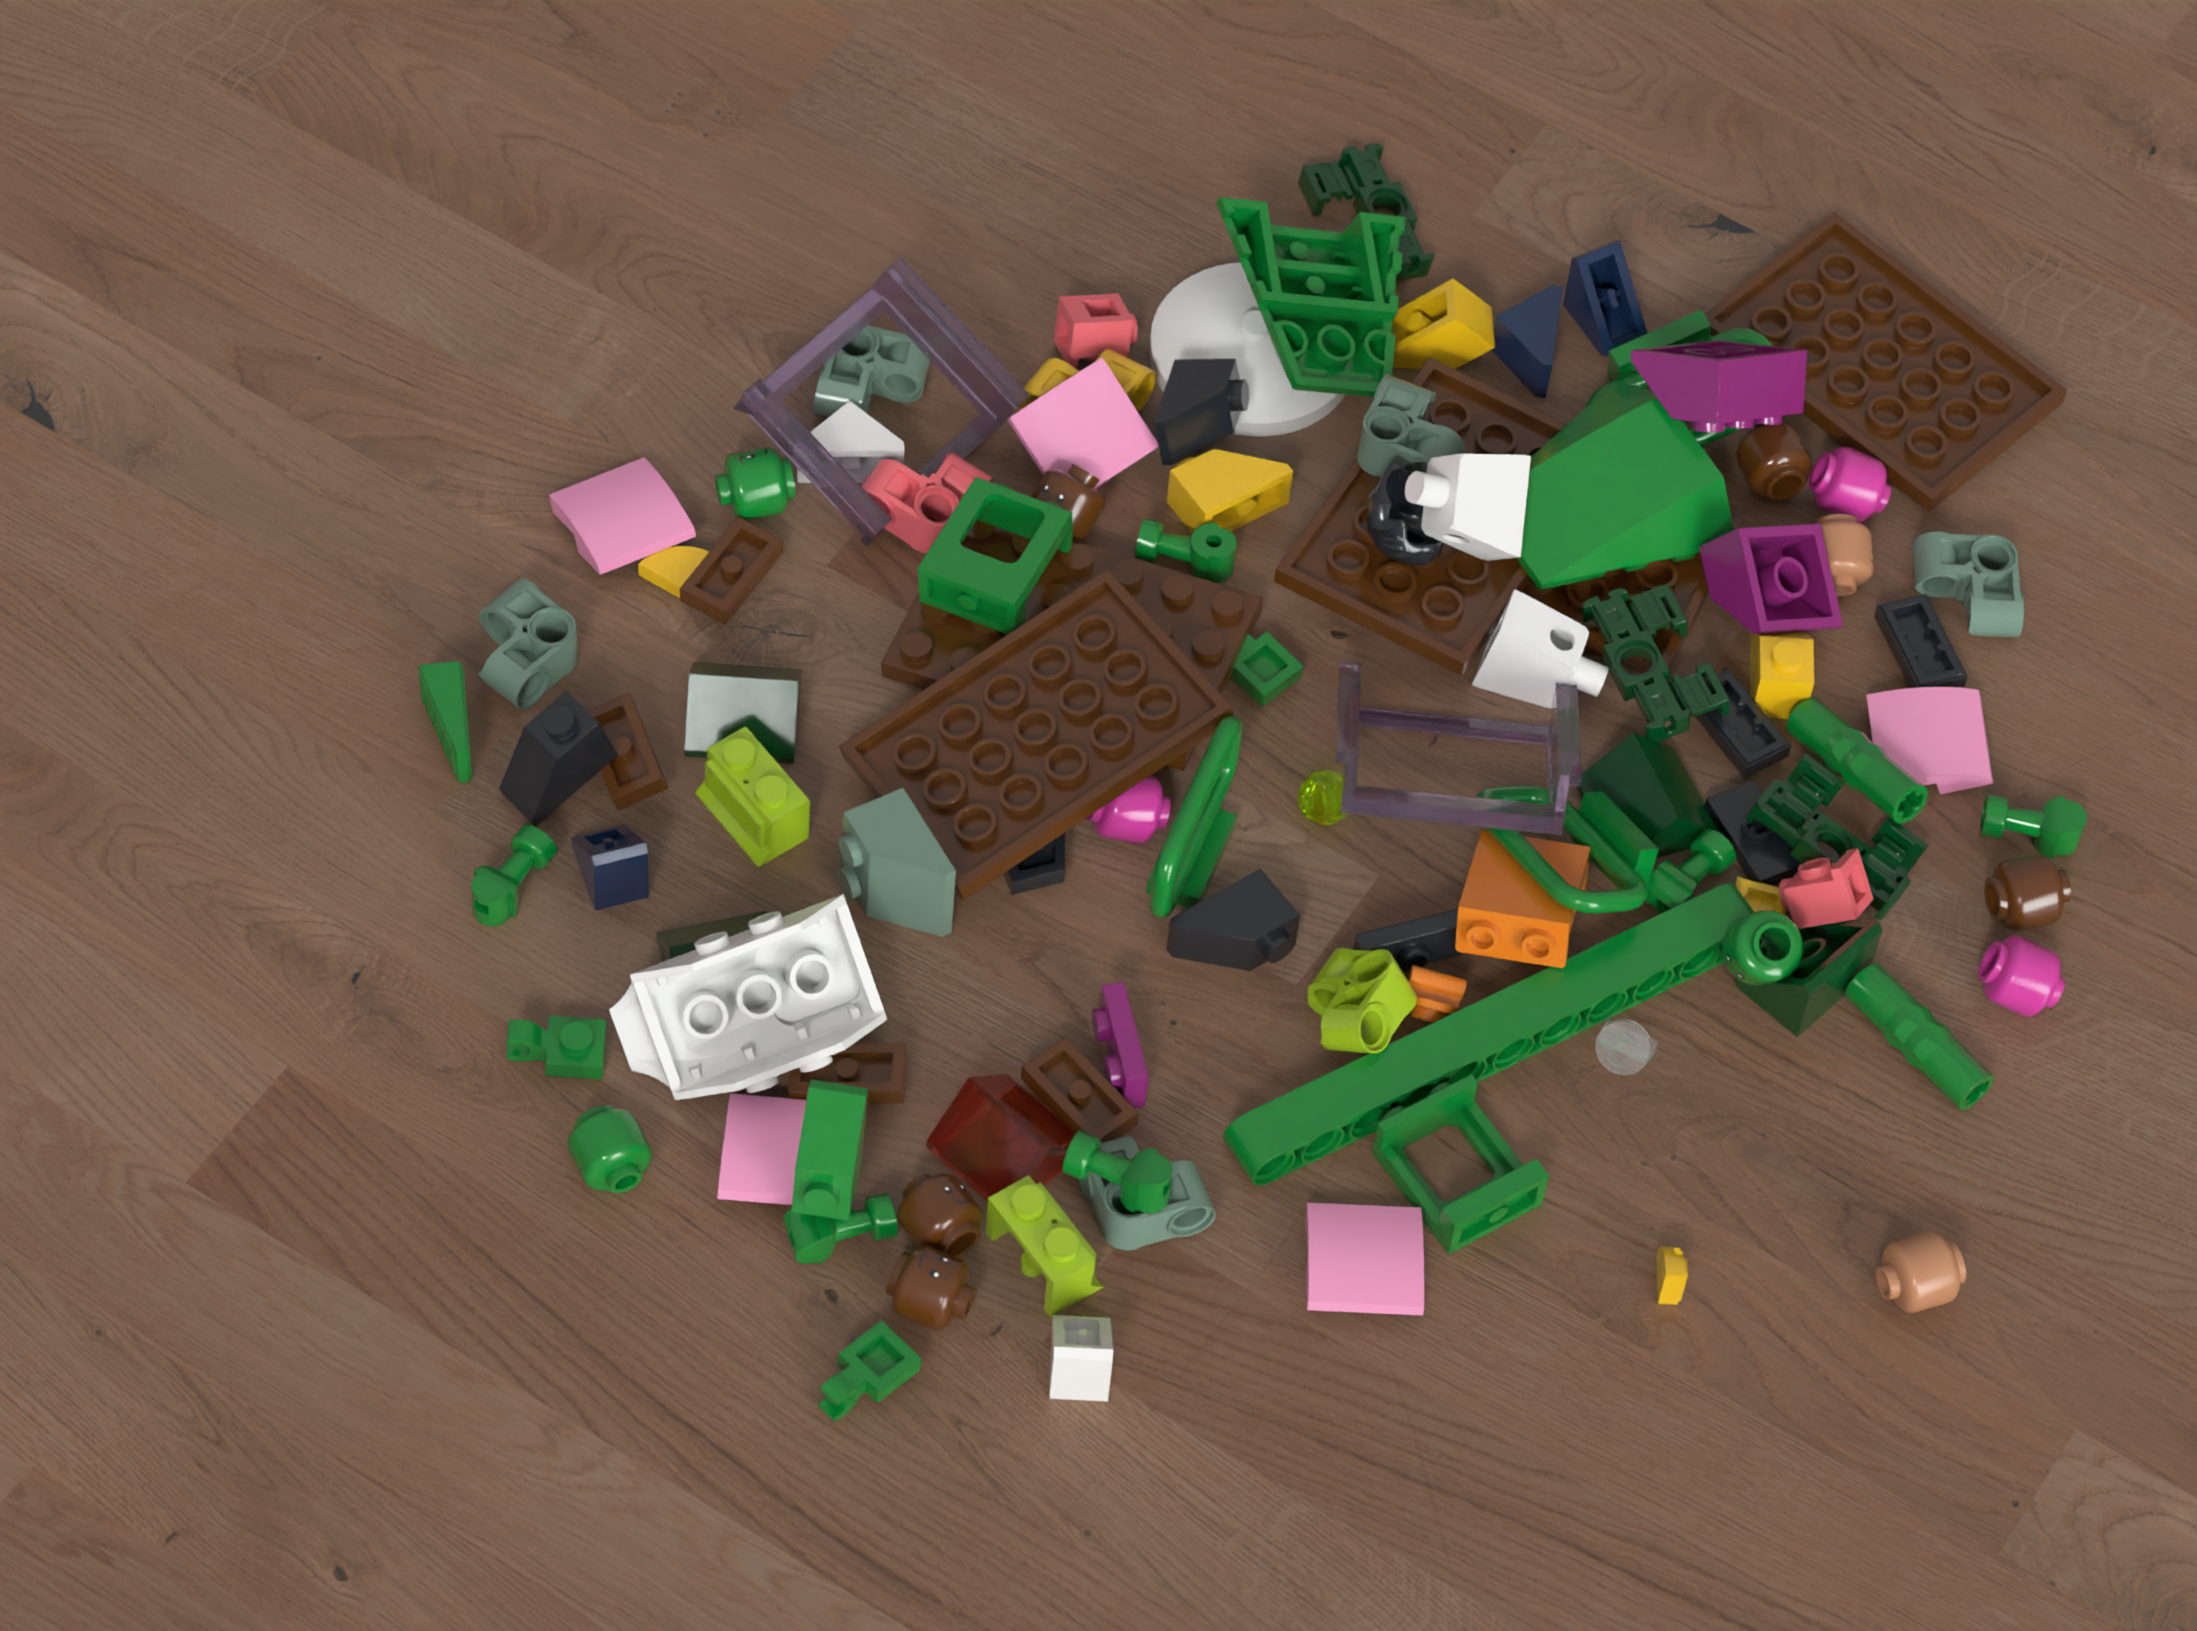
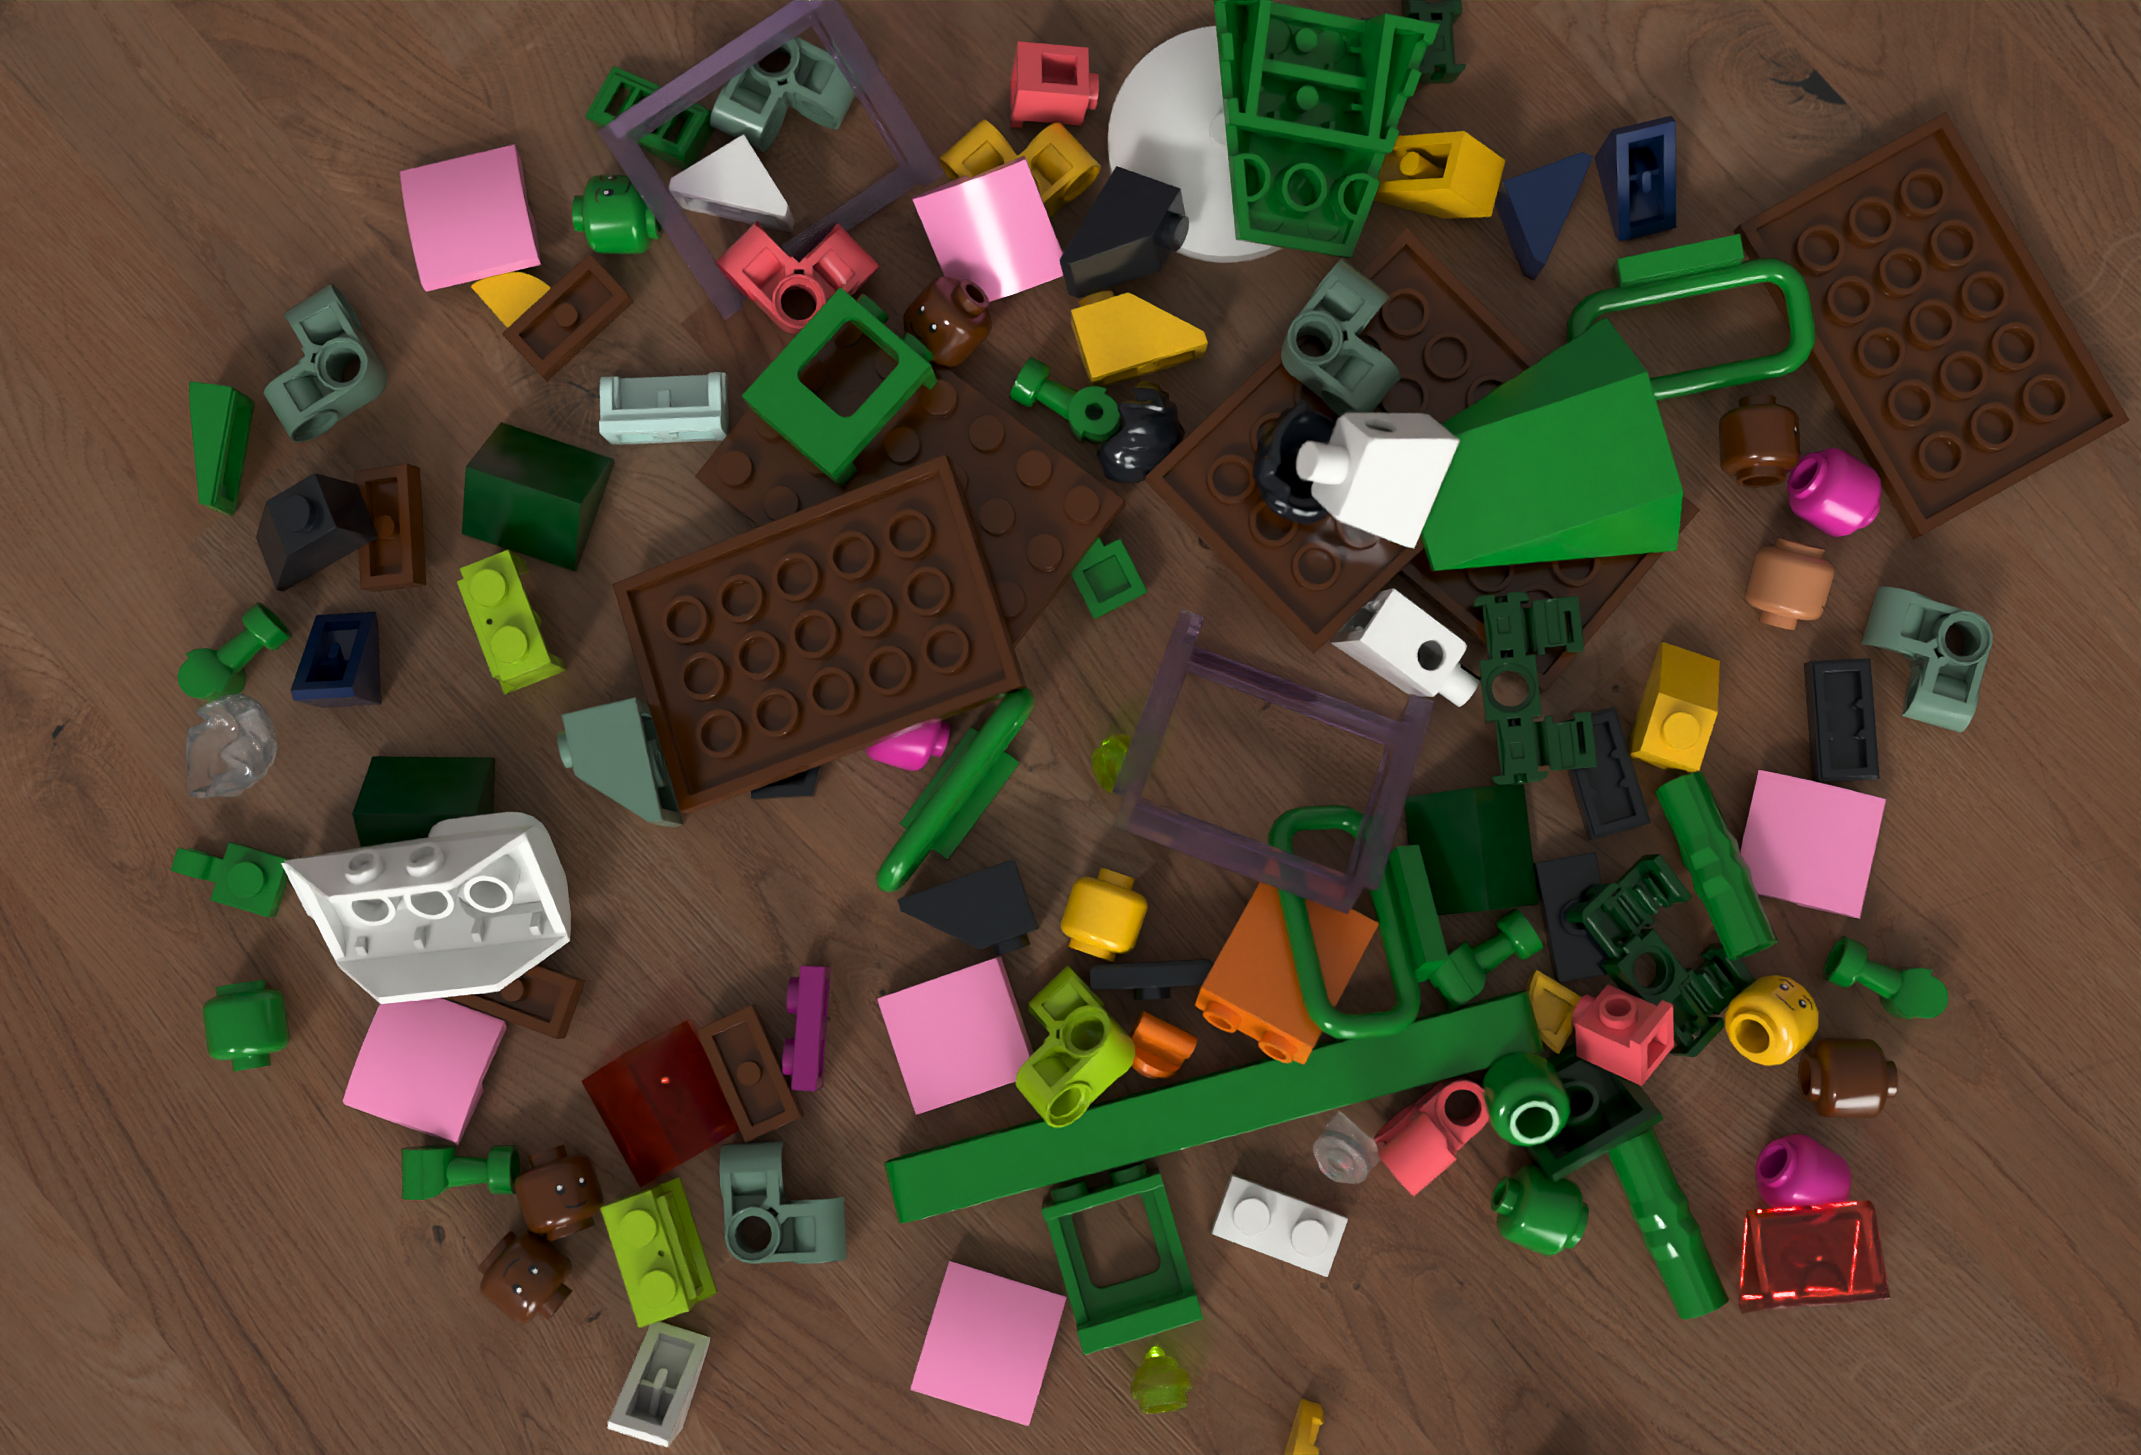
camera: 25 degrees right, 30 degrees up
green slope [792,1079,868,1221] -> none
green plate [818,1320,922,1422] -> none
green leg [1062,1130,1172,1213] -> none
magenta slope [1631,340,1807,432] -> none
magenta slope [1699,524,1843,635] -> none
none -> clear hair [186,693,278,799]
none -> green slope [585,66,715,171]
none -> light aqua hinge [599,372,729,445]
none -> bright pink slope [877,956,1034,1115]
none -> yellow head [1060,868,1148,962]
none -> black hair [1097,381,1185,483]
none -> clear neon green plate [1130,1346,1192,1414]
none -> white plate [1211,1173,1348,1277]
none -> coral piece [1373,1075,1489,1196]
none -> green head [1491,1164,1589,1257]
none -> yellow head [1725,975,1819,1066]
none -> clear red slope [1738,1200,1891,1314]

